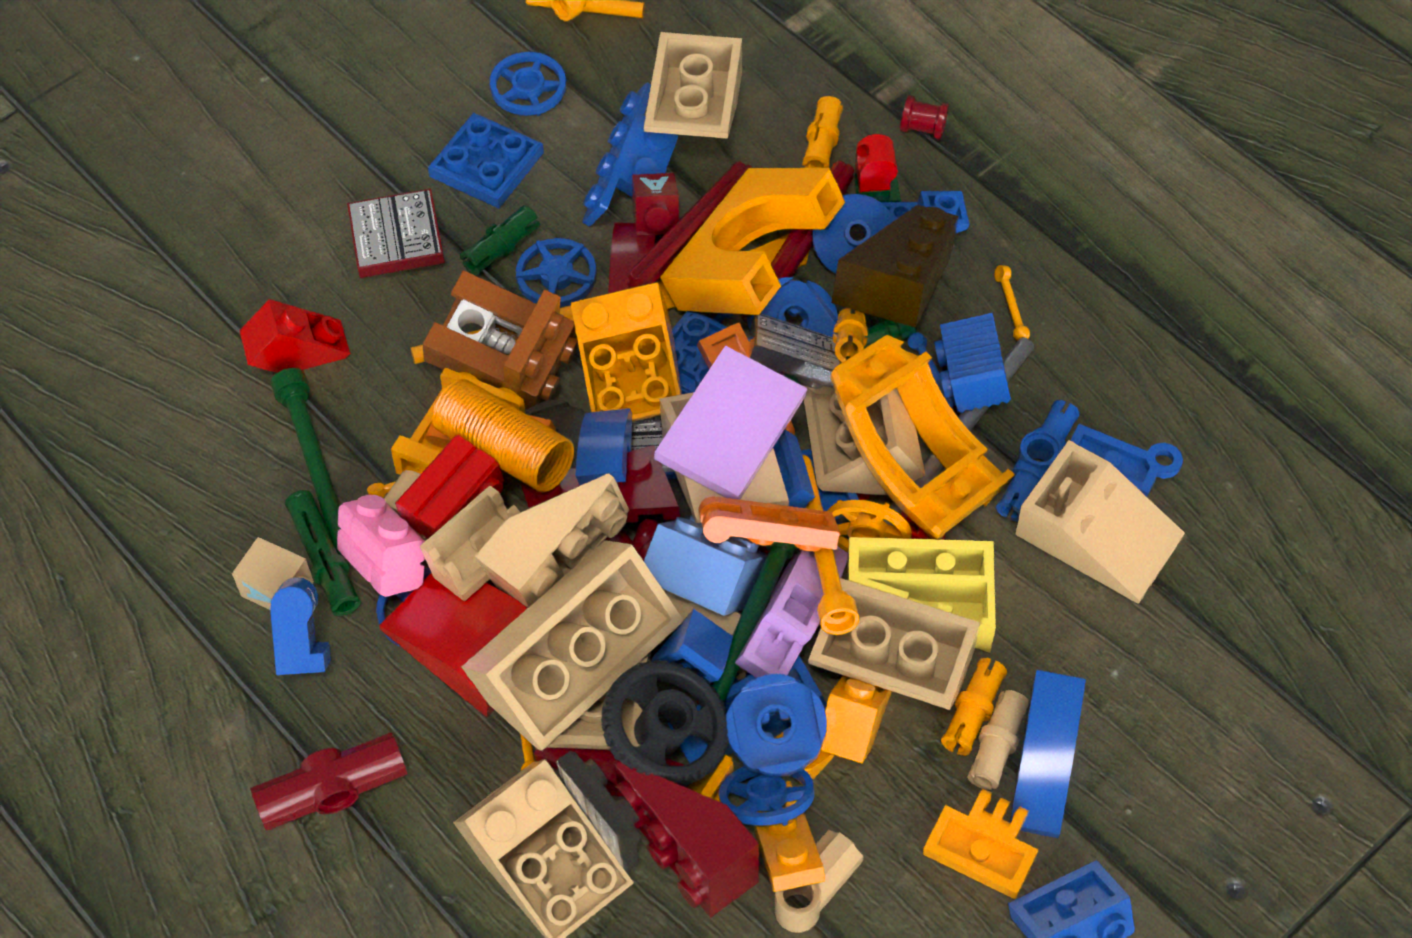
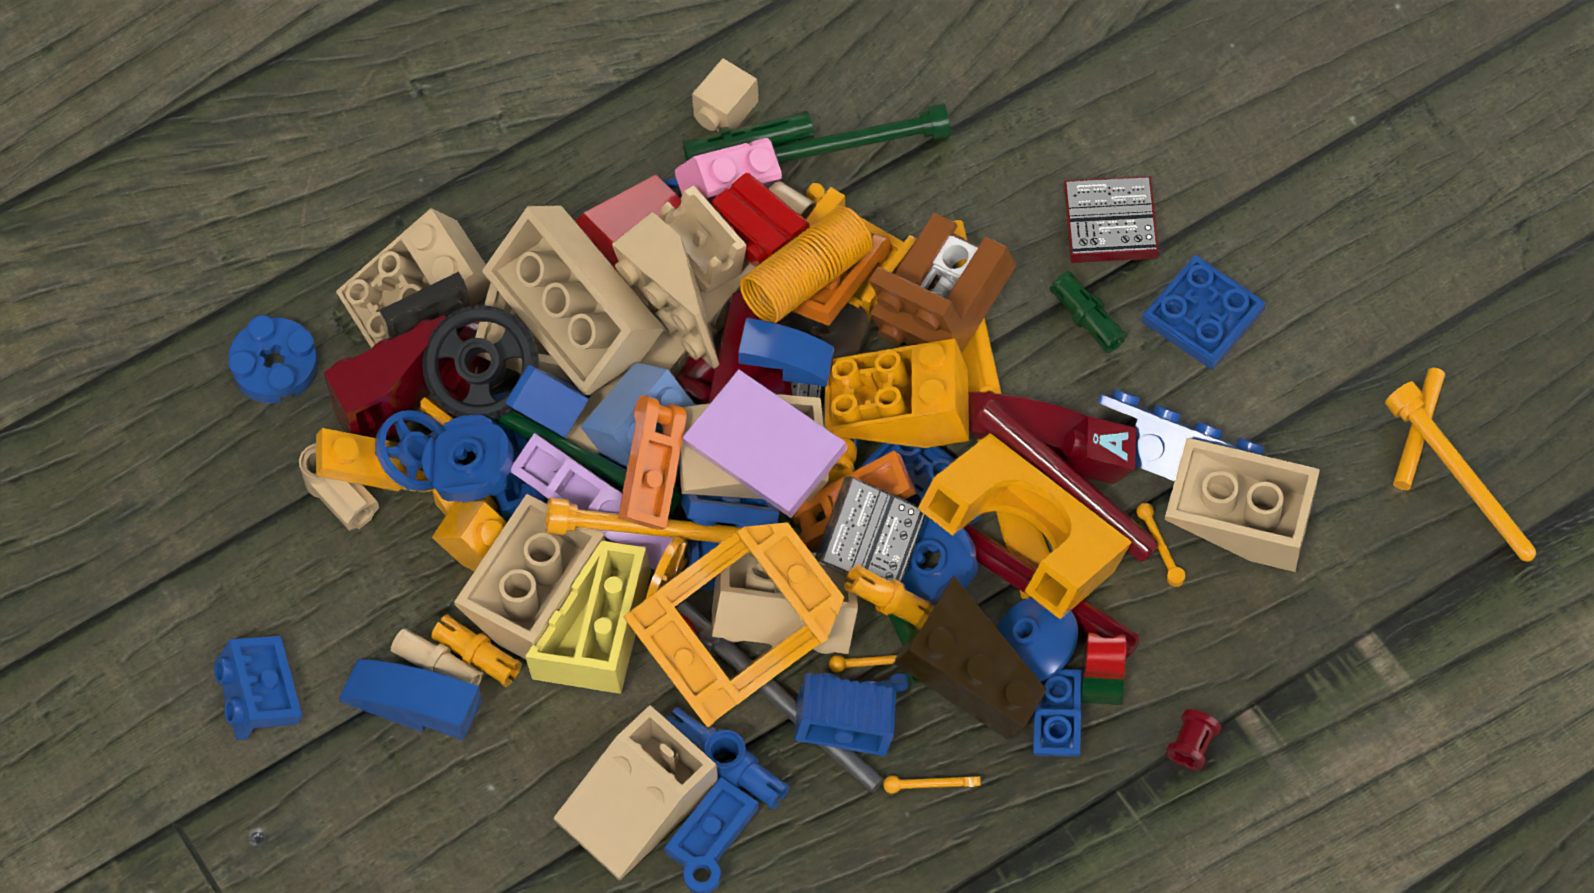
camera: 100 degrees right, 5 degrees up
red slope [240,299,350,373] -> none
dark red piece [250,732,408,831] -> none
leg [270,577,331,675] -> none
blue wheel [490,52,566,116] -> none
blue wheel [516,238,597,307] -> none
light orange pin [802,96,843,168] -> none
light orange hinge [923,789,1038,900] -> none
none -> light orange hinge [1136,503,1185,587]

